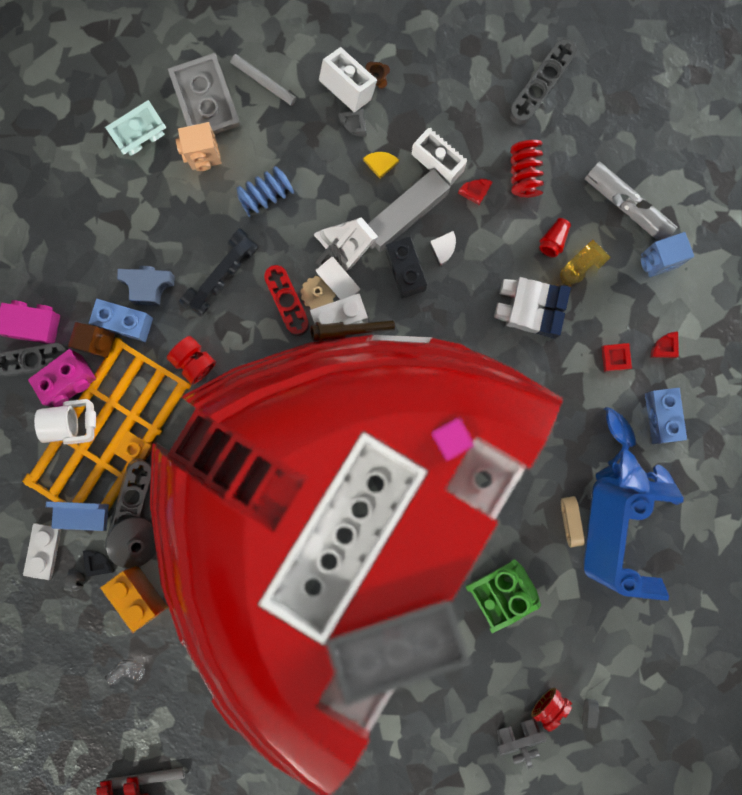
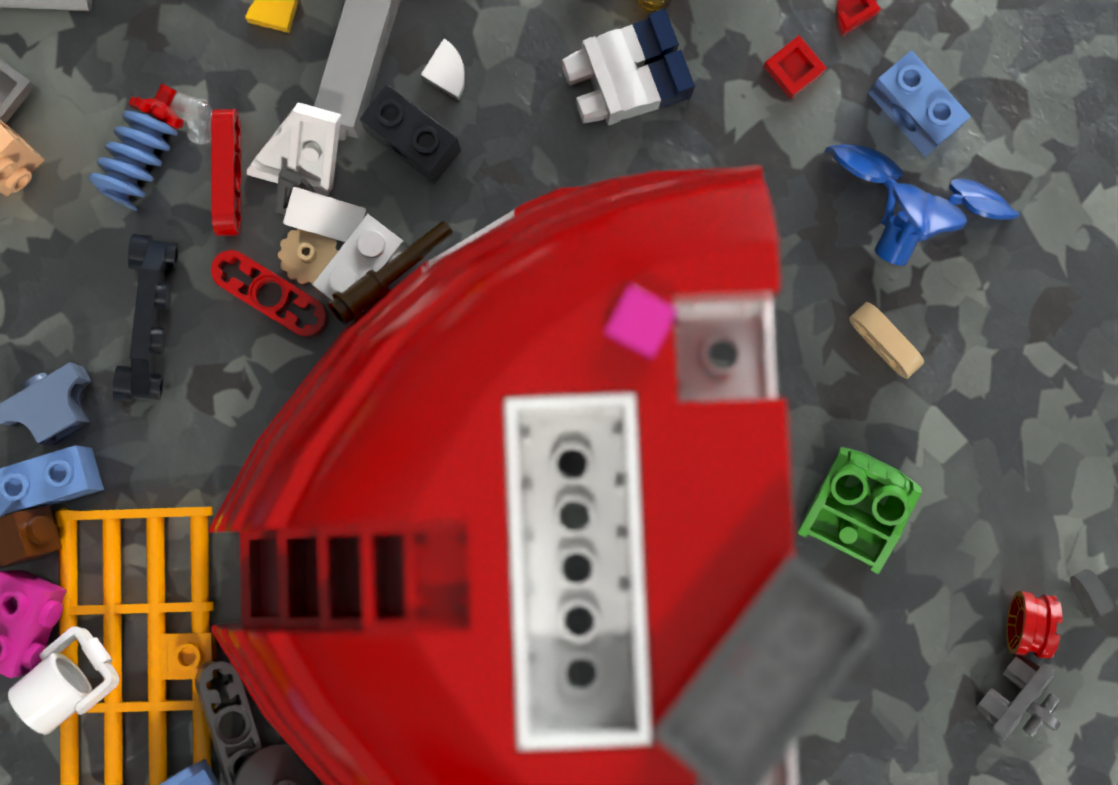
camera: 30 degrees left, 0 degrees up
red wheel [167,336,217,385] -> none
blue windscreen [583,477,684,601] -> none
none -> red plant [128,83,185,129]
none -> clear arm [170,88,212,145]
none -> red beam [211,109,242,236]

